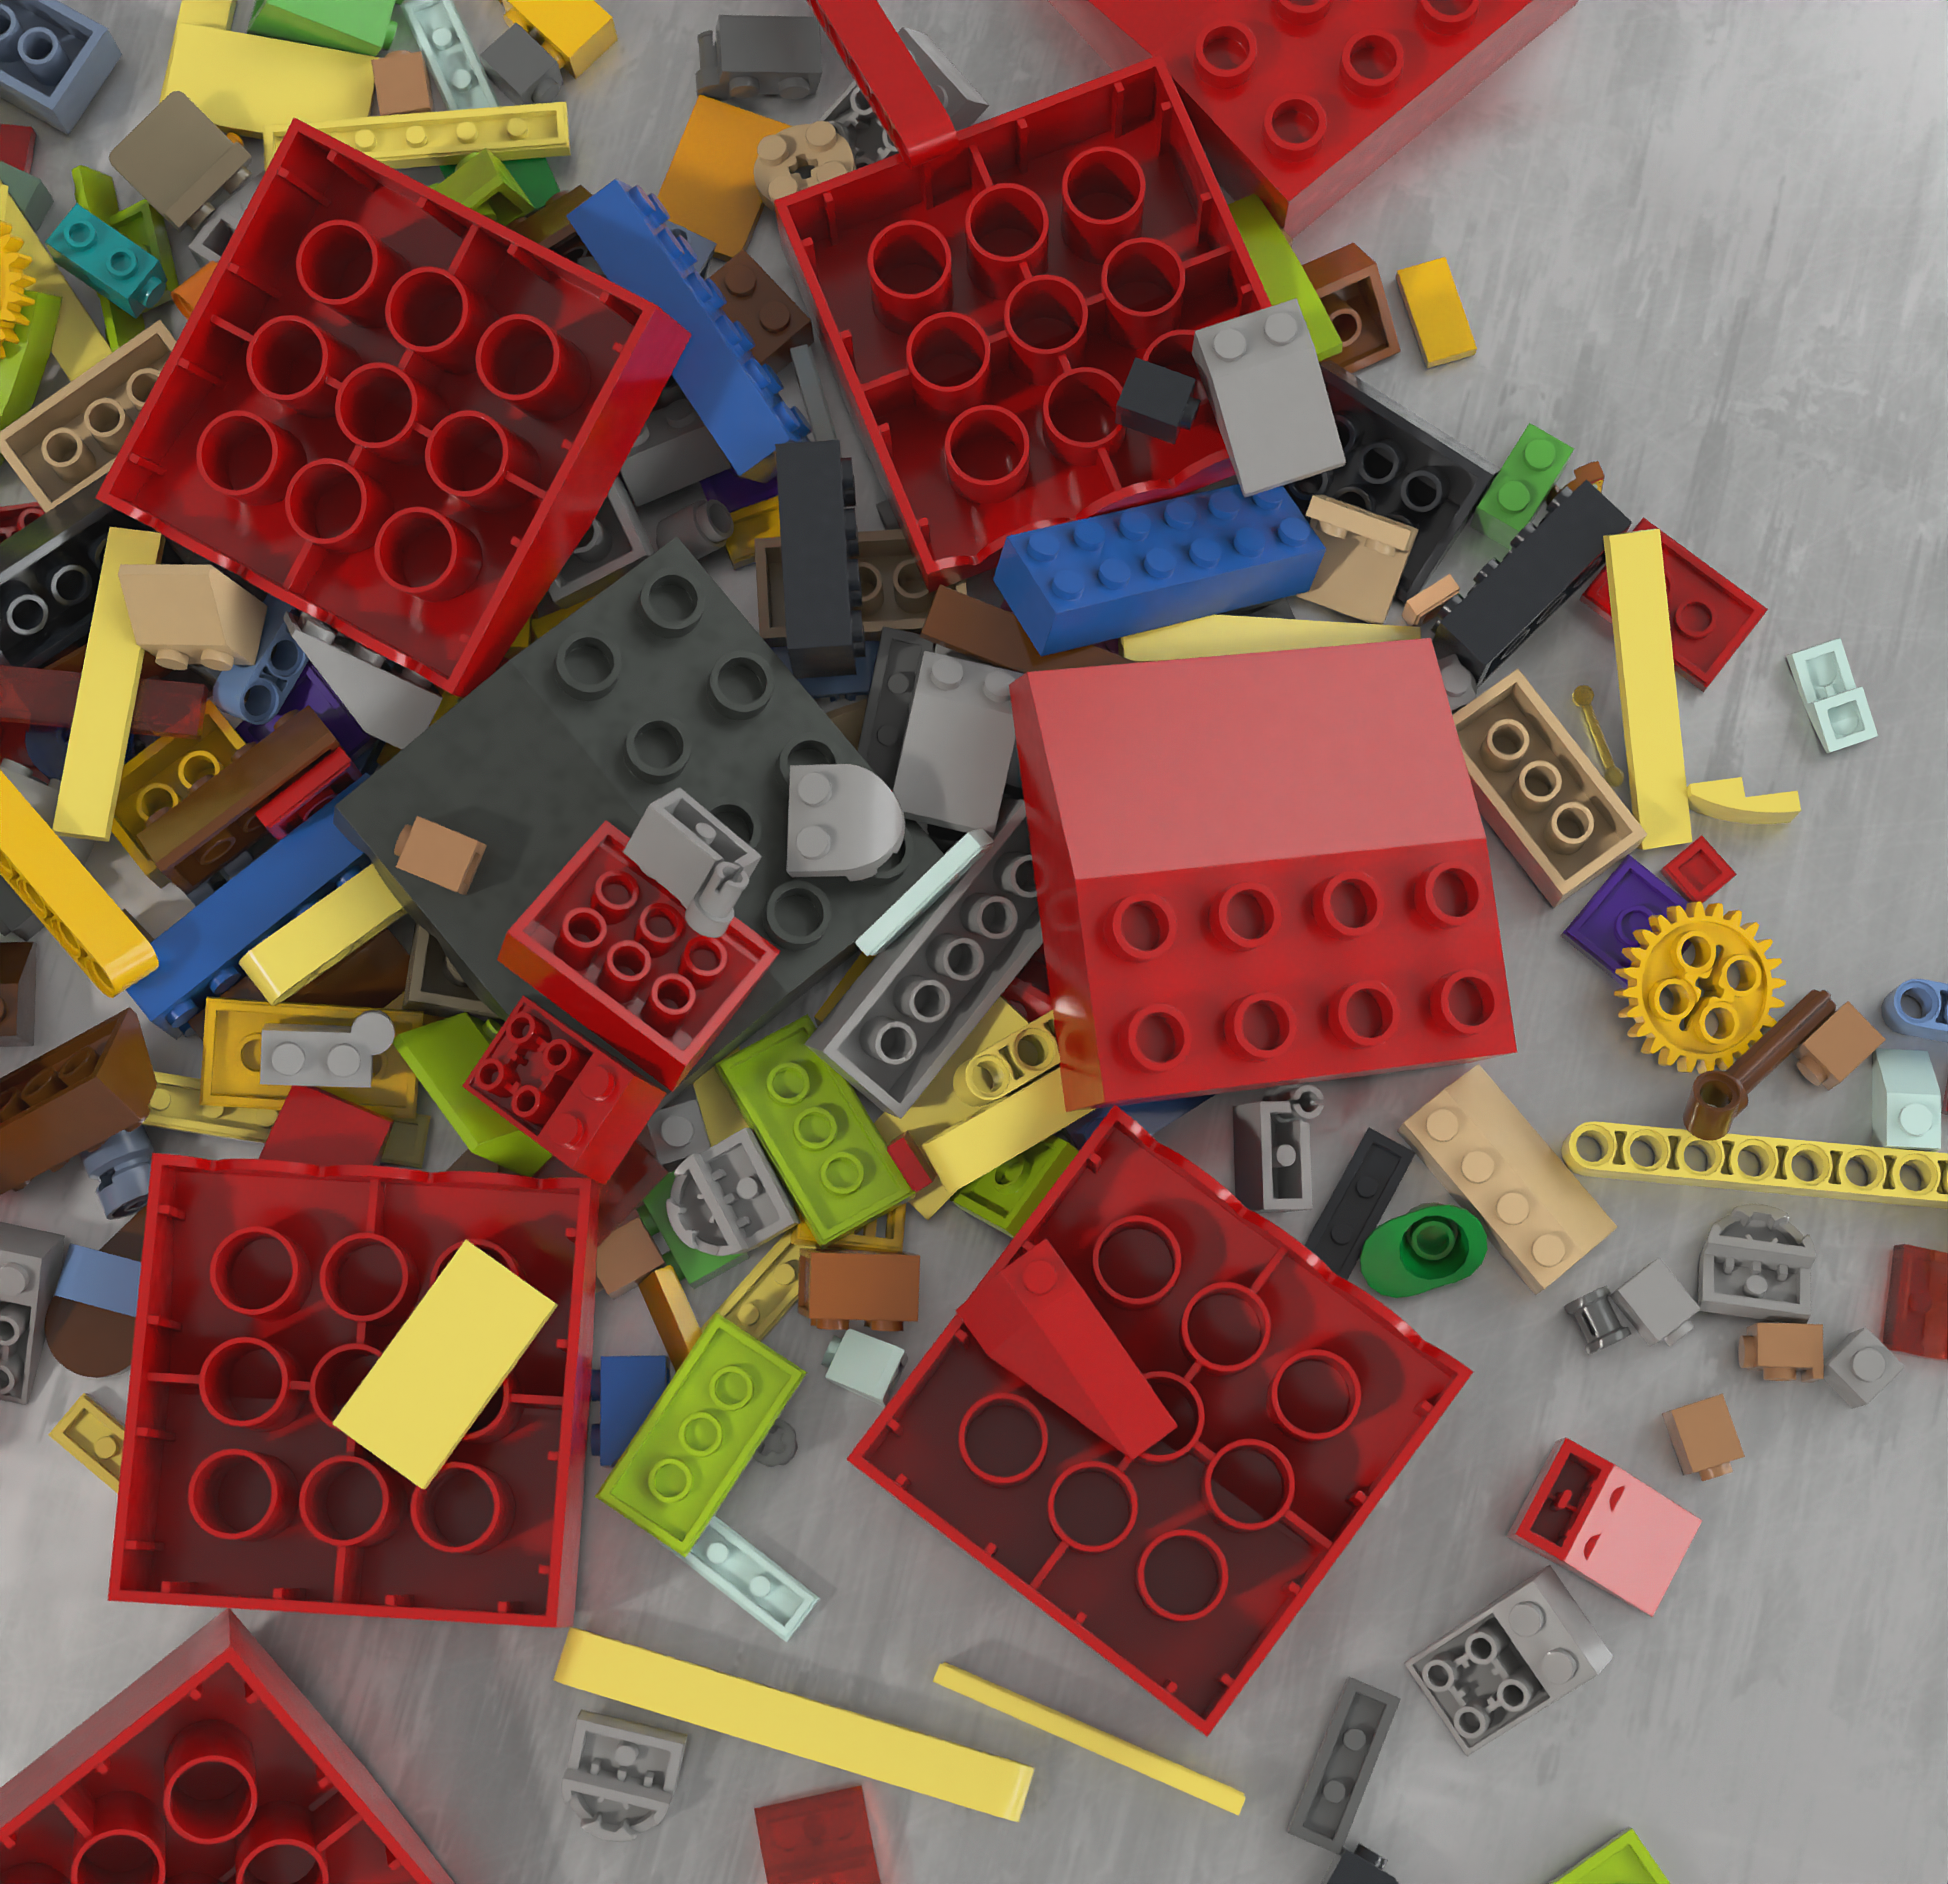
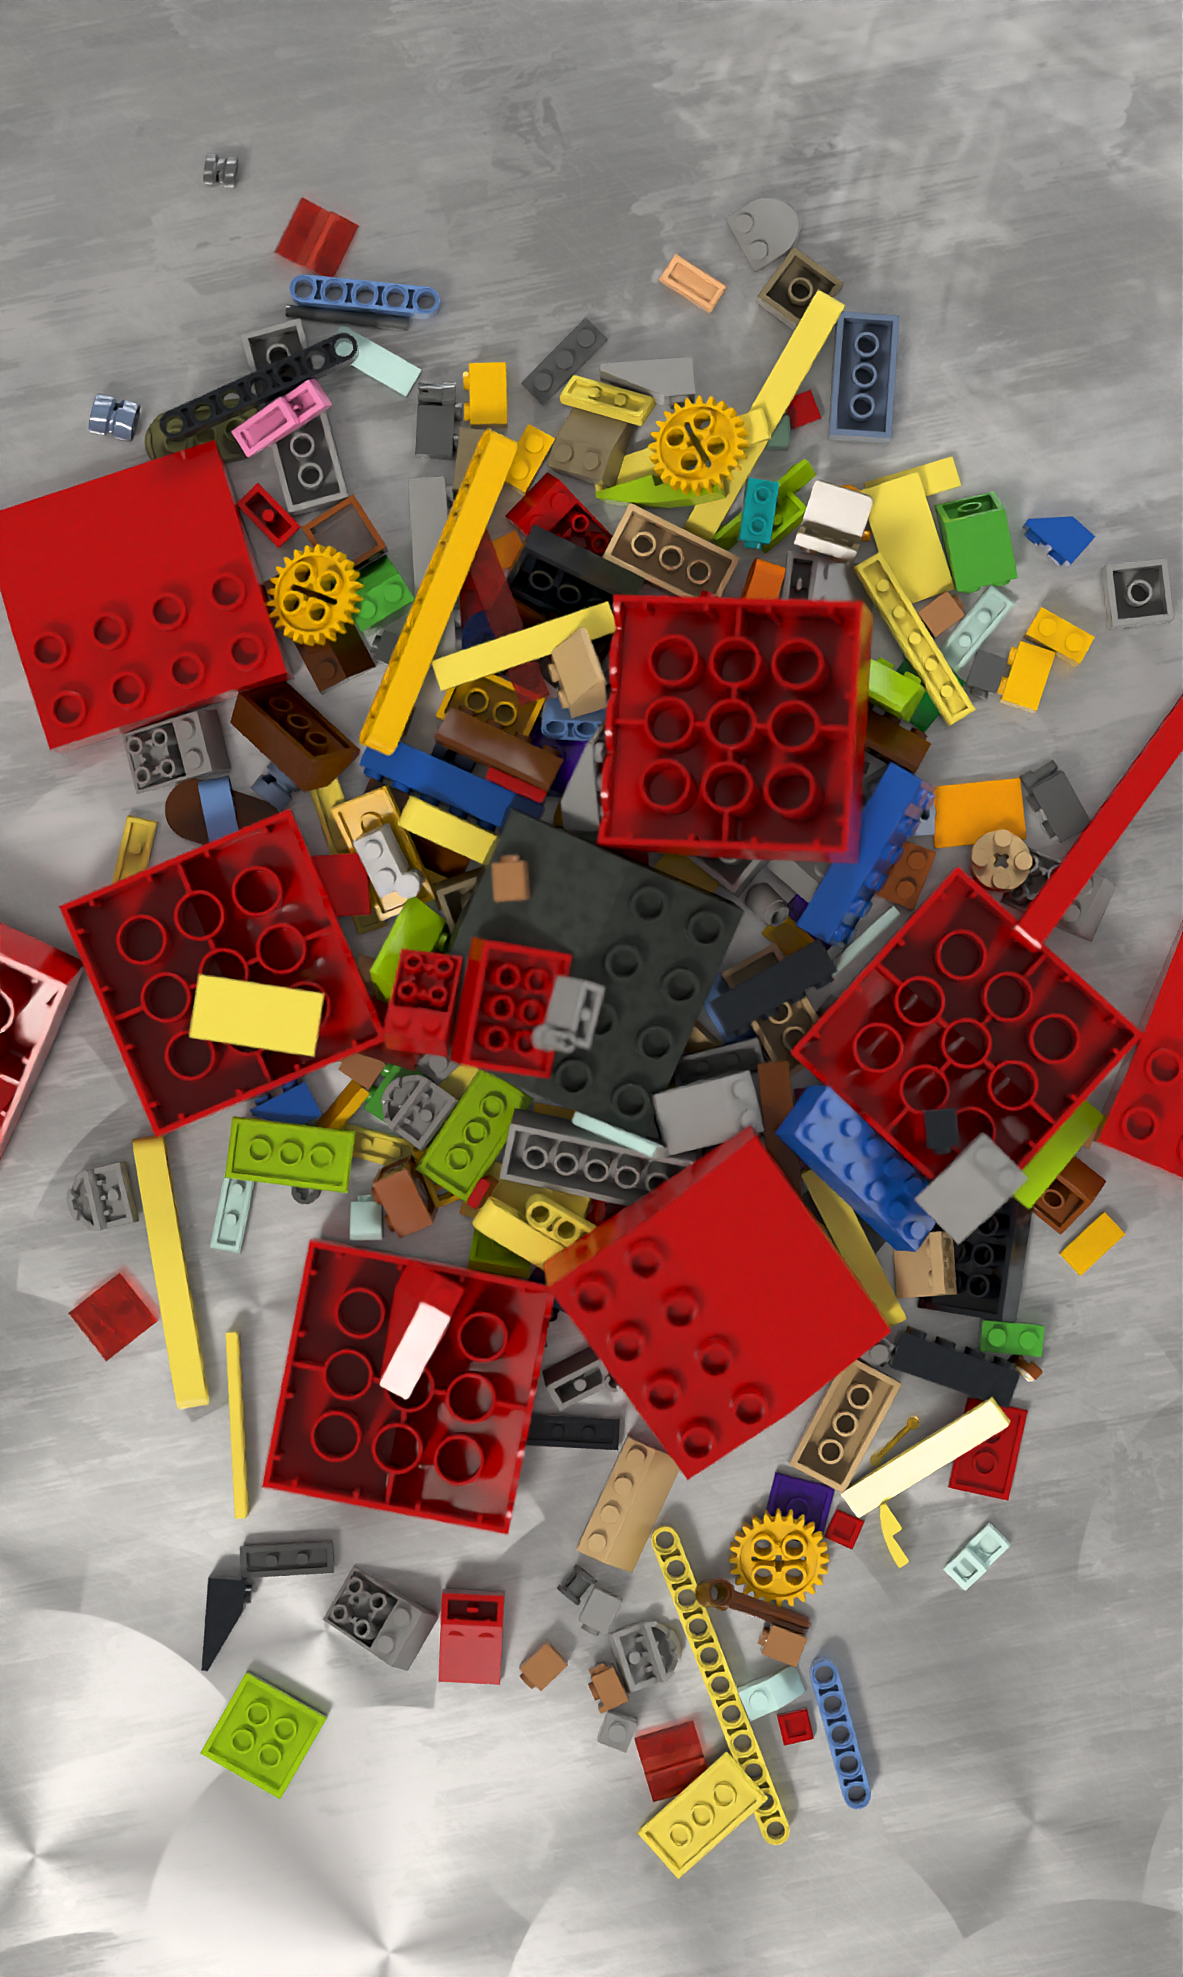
camera: 60 degrees right, 10 degrees up
light grey slope [787,764,905,881] -> none
green piece [1360,1202,1488,1298] -> none
light nougat tile [1401,574,1460,627] -> none

